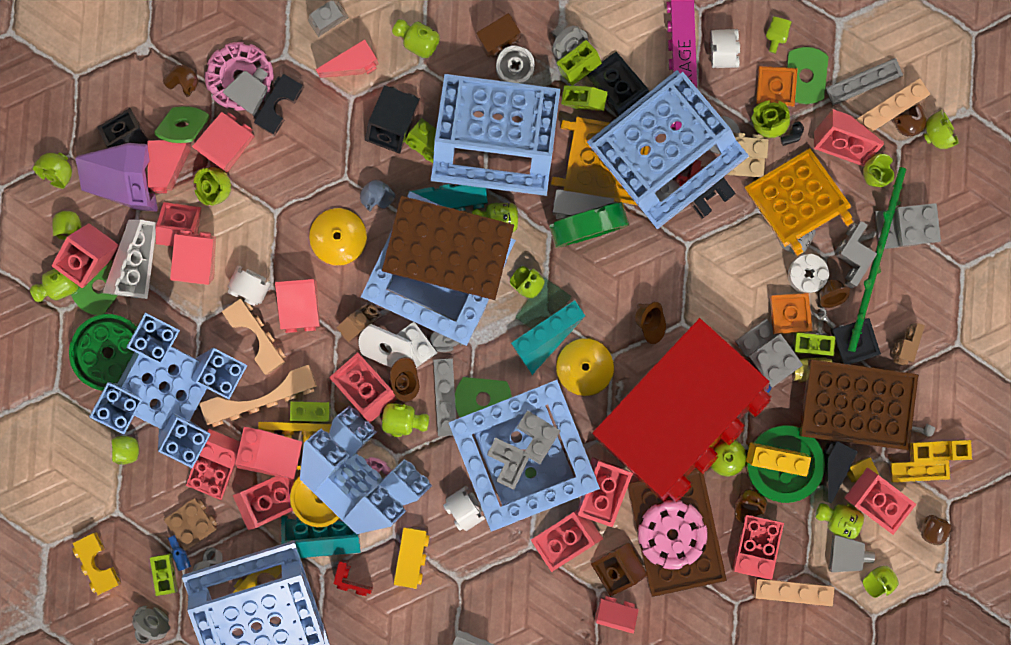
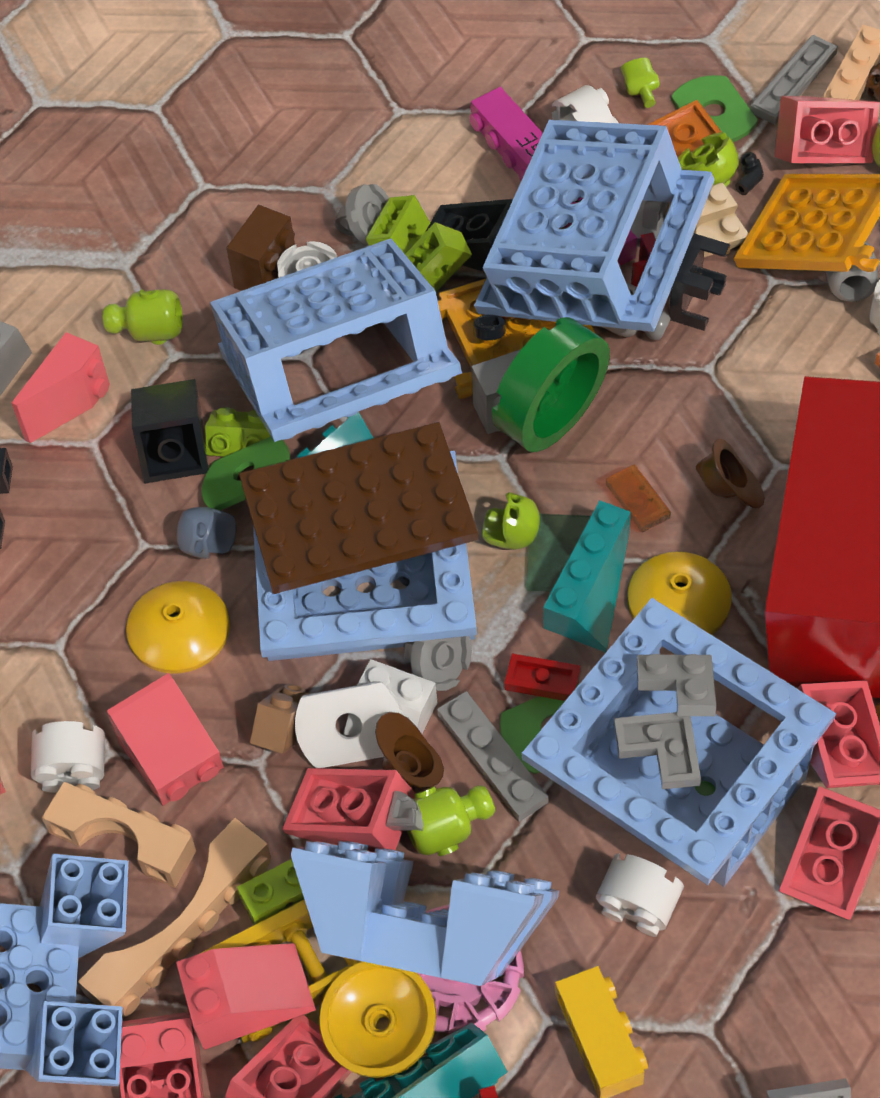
camera: 20 degrees left, 30 degrees down
none -> bright green piece [202,437,290,510]
none -> light grey tile [386,791,423,831]
none -> black tile [473,315,506,340]
none -> red plate [504,653,581,701]
none -> clear orange plate [606,464,671,533]

